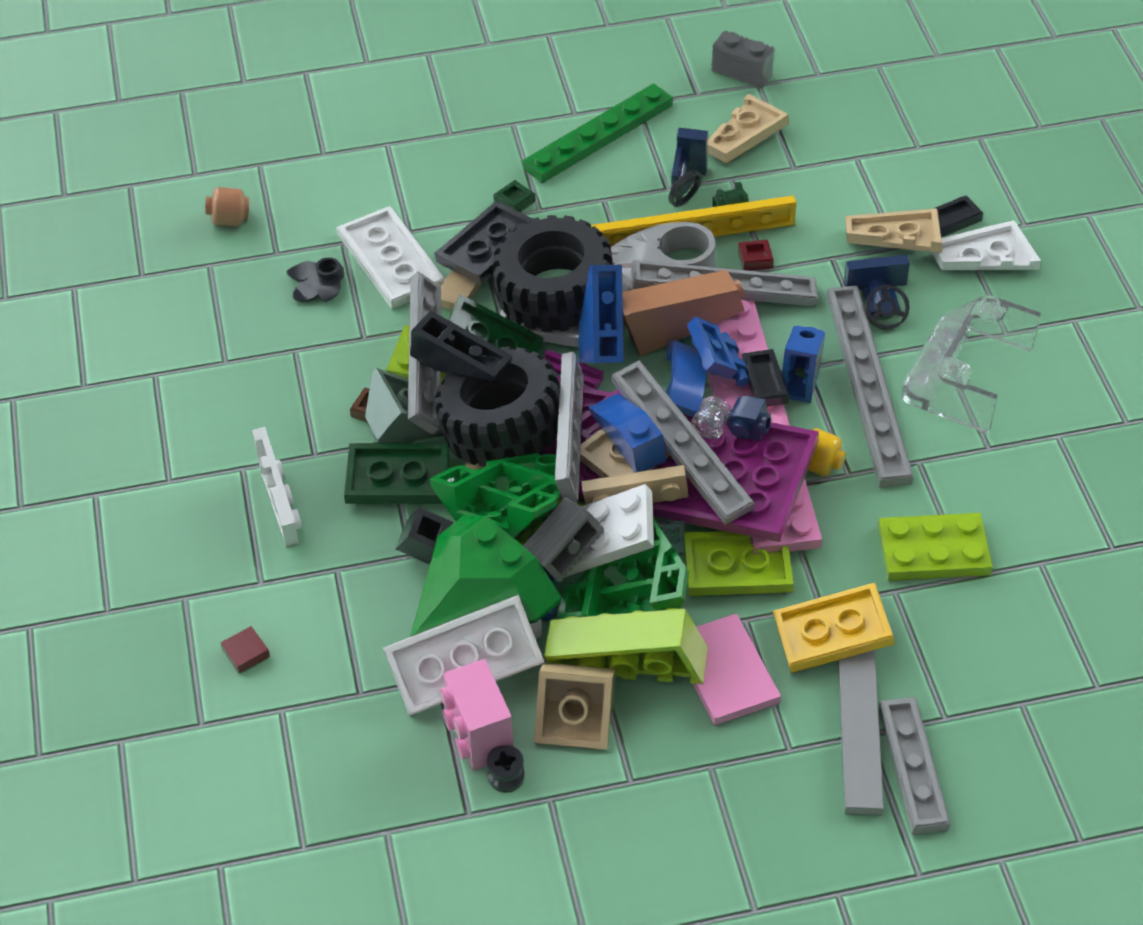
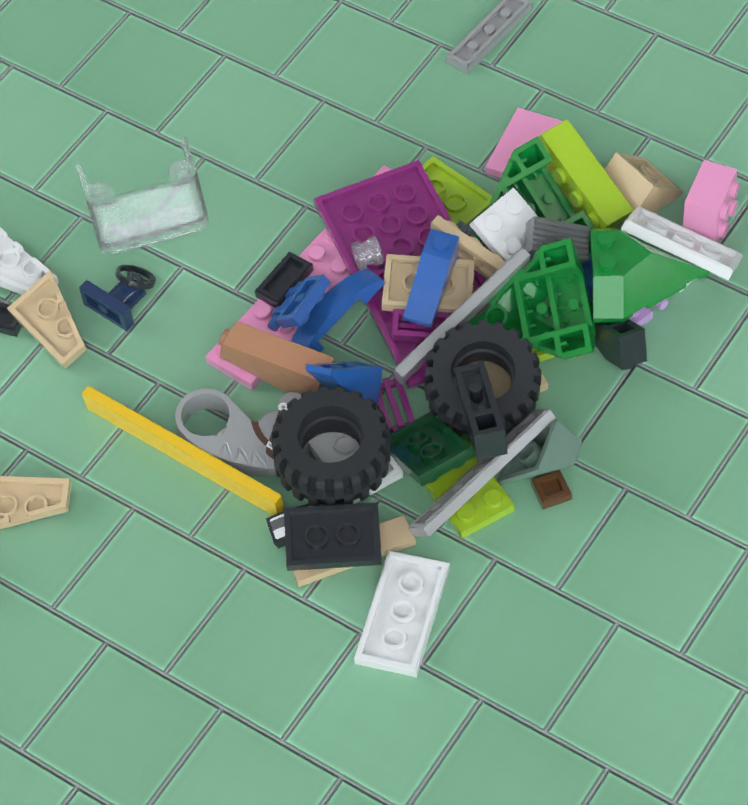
camera: 130 degrees left, 5 degrees up
nougat head [205,187,249,227] -> none
white wing [252,427,302,547] -> none
black plate [286,257,344,302] -> none
dark green plate [344,443,449,504] -> none
dark green tile [493,180,536,212] -> none
green plate [523,83,673,183] -> none
light grey tile [612,360,754,525] -> none
light grey tile [631,260,818,307] -> none
dark blue piece [668,128,708,207] -> none
dark green brick [712,182,749,207] -> none
dark blue plate [726,396,772,441] -> none
dark red tile [738,239,774,271] -> none
yellow tile [773,582,895,673] -> none
blue torso [782,326,825,403] -> none
yellow head [808,428,846,477] -> none
light grey tile [826,285,913,487] -> none
light grey tile [838,650,884,815] -> none
lime plate [878,513,993,581] -> none

